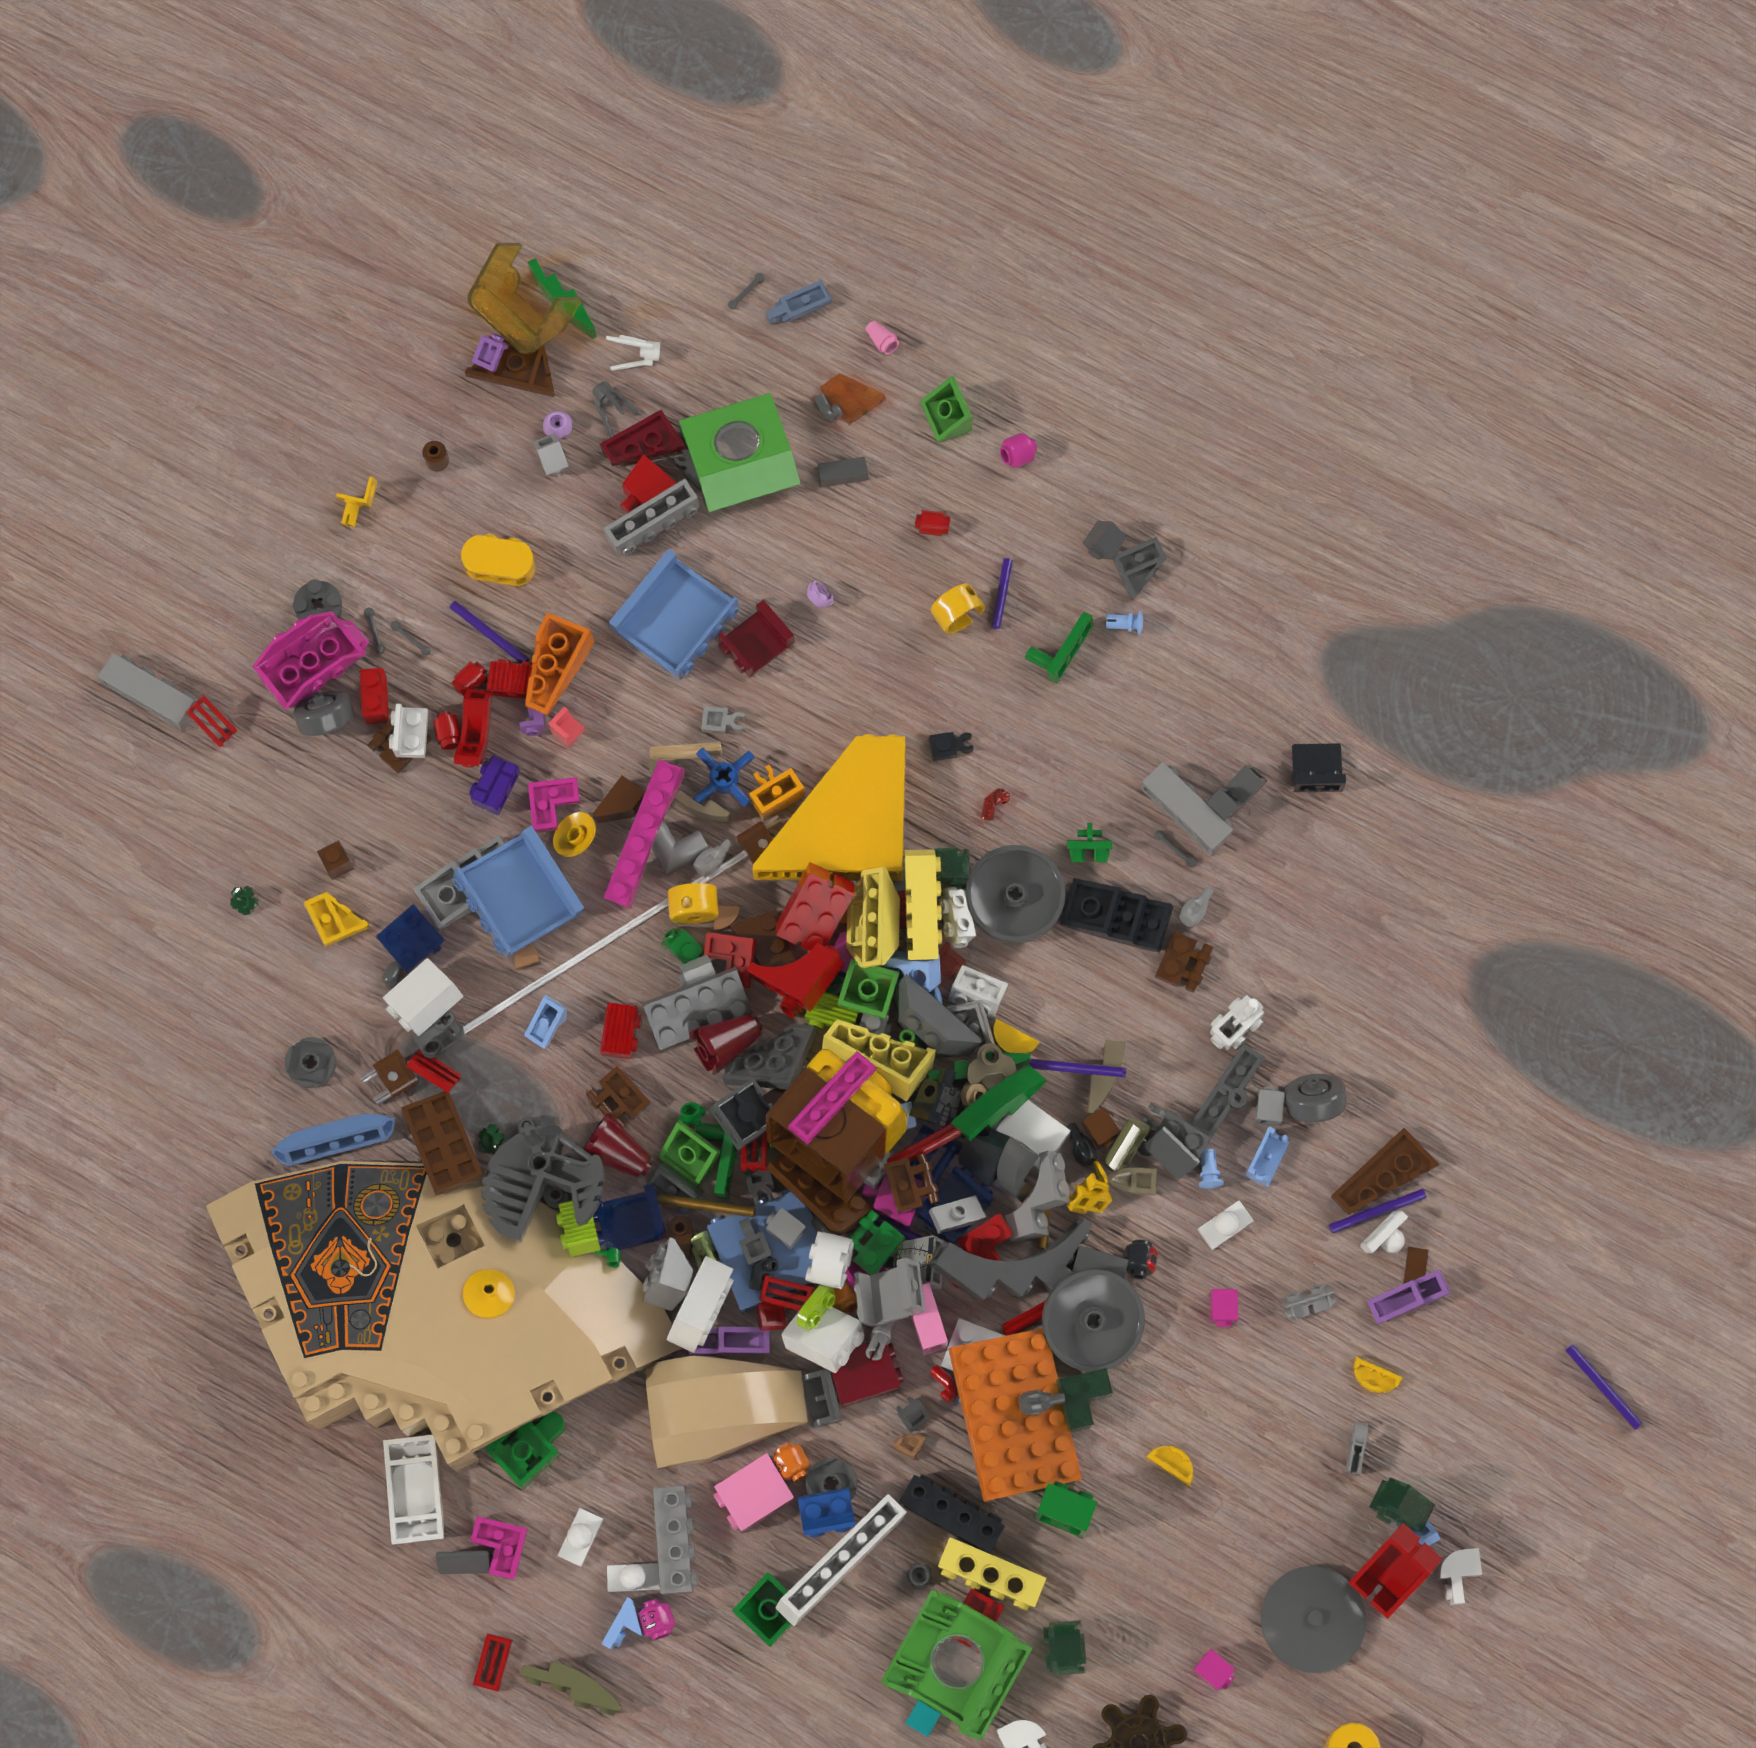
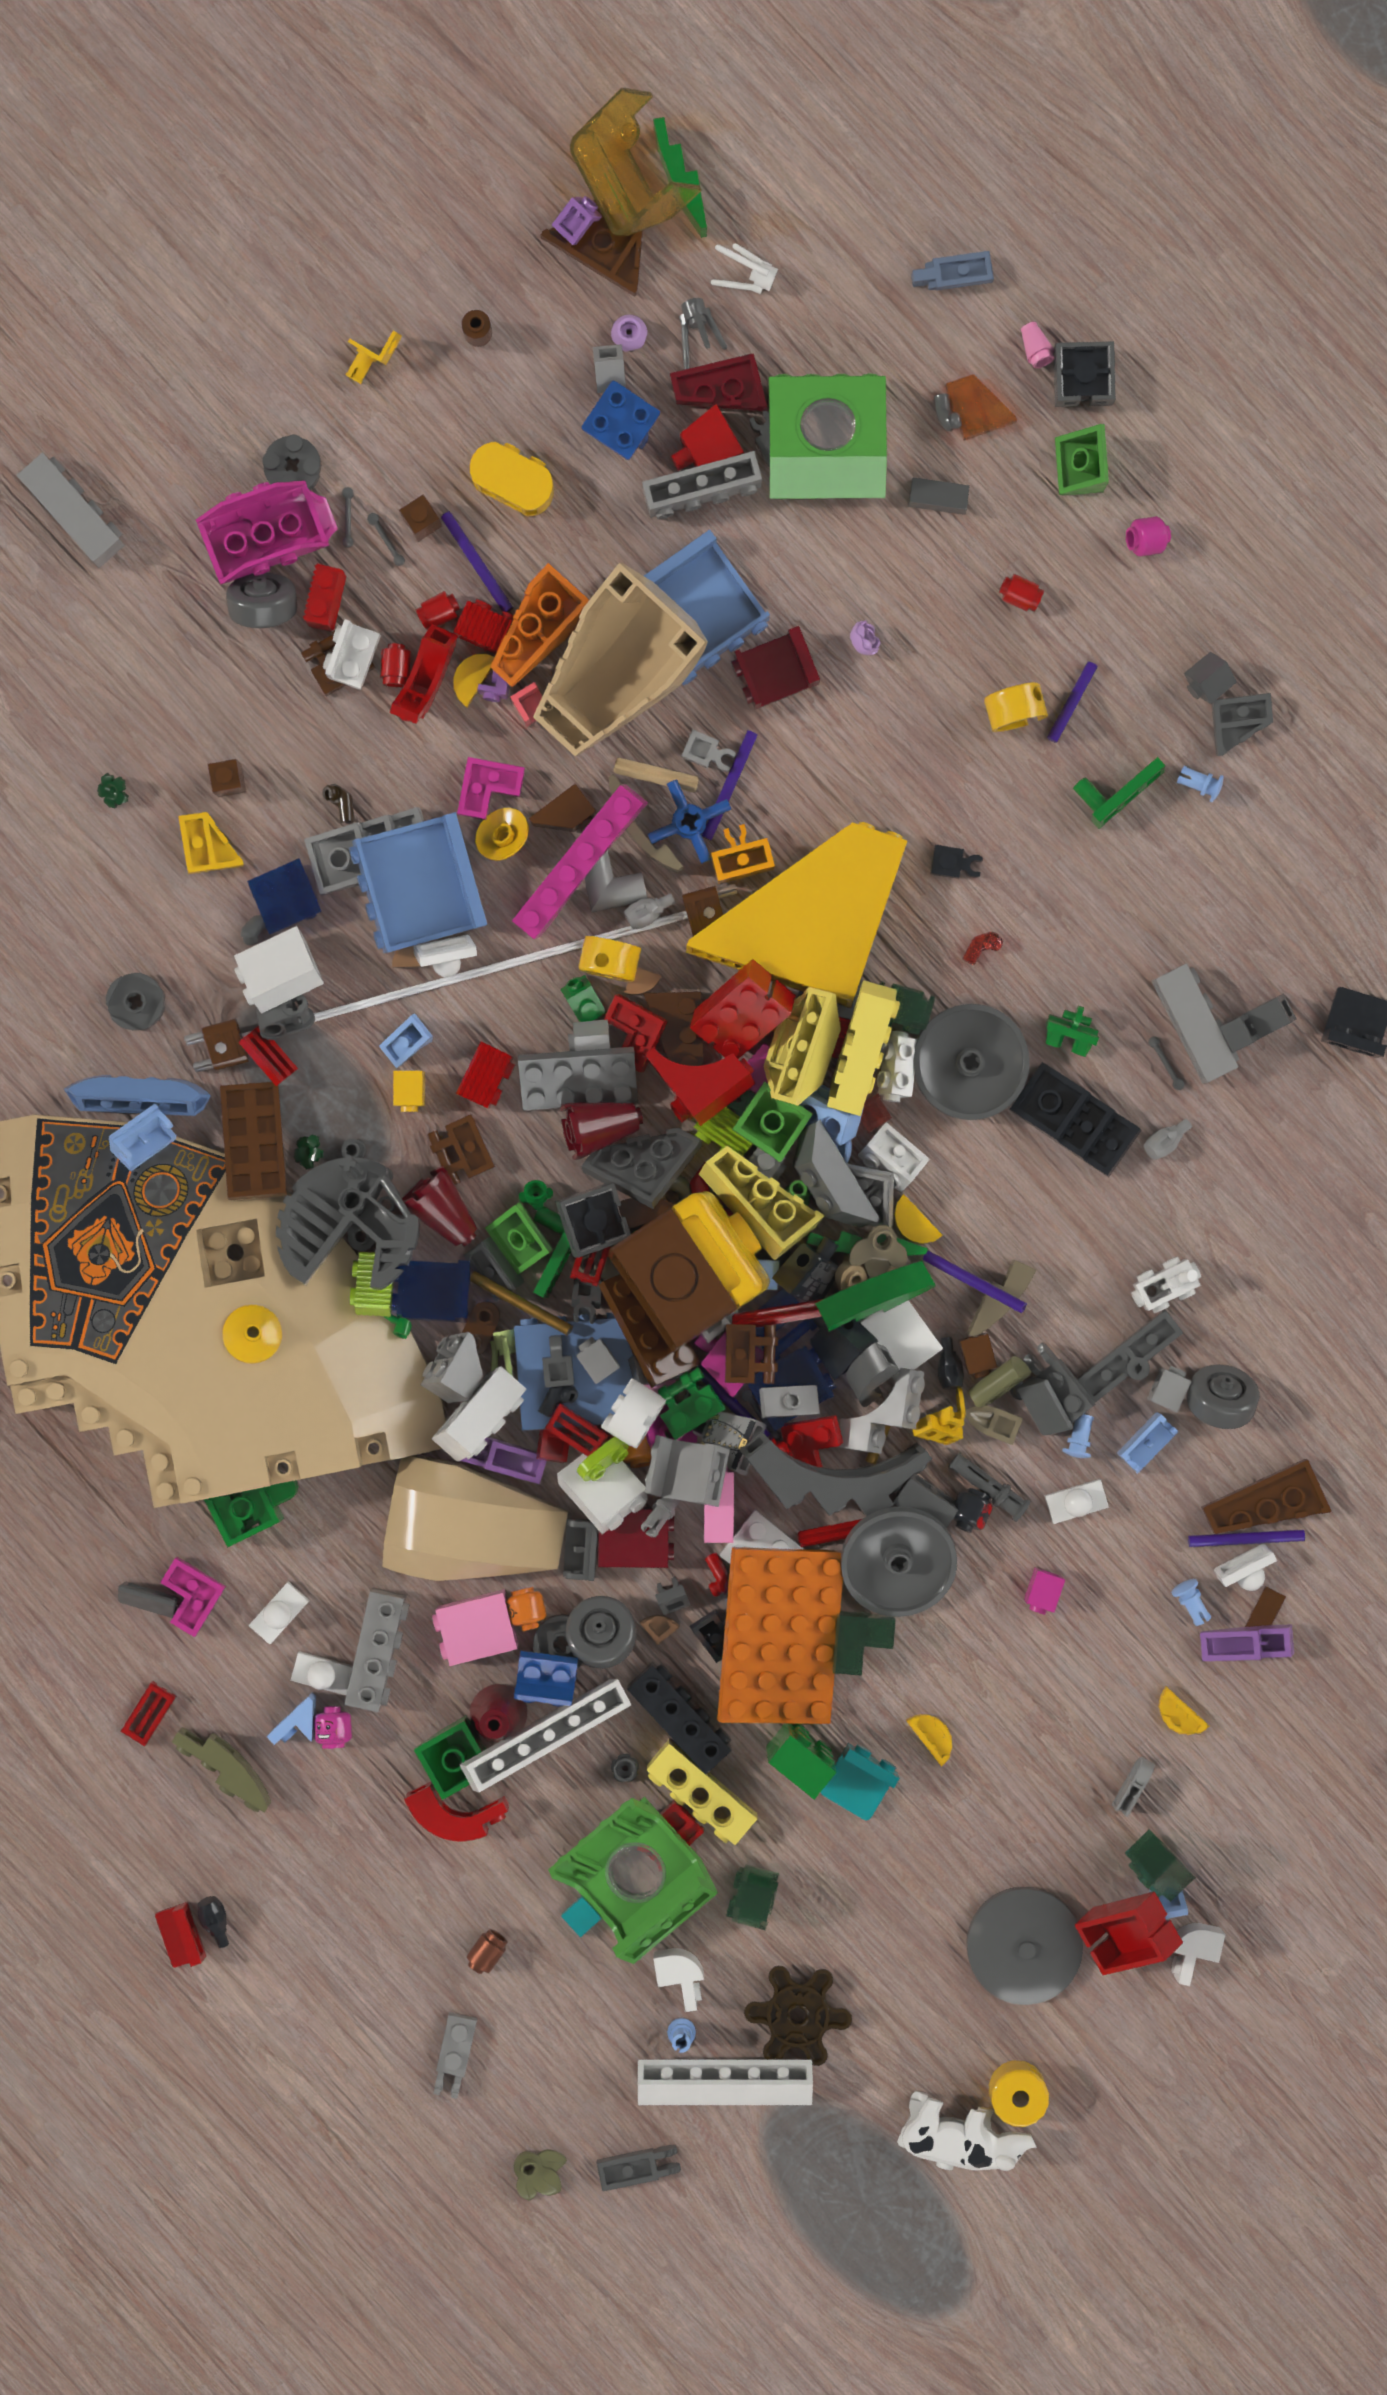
camera: 15 degrees right, 15 degrees up
red tile [185,695,238,747] -> none
white slope [383,1435,444,1545] -> none
dark purple brick [469,755,520,815] -> none
dark grey hinge [728,273,764,309] -> none
dark pink tile [788,1051,877,1145] -> none
dark grey piece [1018,1390,1065,1415] -> none
reddish brown plate [1155,931,1213,993] -> none
dark pink brick [1192,1649,1235,1691] -> none
light grey hinge [1280,1284,1336,1320] -> none
none -> light blue hinge [109,1104,176,1171]
none -> dark brown arm [322,784,354,823]
none -> yellow brick [393,1071,425,1112]
none -> reddish brown brick [399,494,442,542]
none -> red arch [404,1781,509,1842]
none -> white tile [413,935,477,977]
none -> yellow tile [453,654,495,708]
none -> dark red cone [470,1684,527,1742]
none -> tan windscreen [533,563,708,756]
none -> dark grey wheel [566,1596,637,1669]
none -> blue bracket [582,381,660,460]
none -> black slope [690,1609,725,1663]
none -> dark purple bar [702,730,758,841]
none -> teal bracket [821,1743,900,1821]
none -> dark grey pin [948,1452,1031,1522]
none -> piece [1054,341,1116,407]
none -> light blue pin [1171,1579,1211,1626]

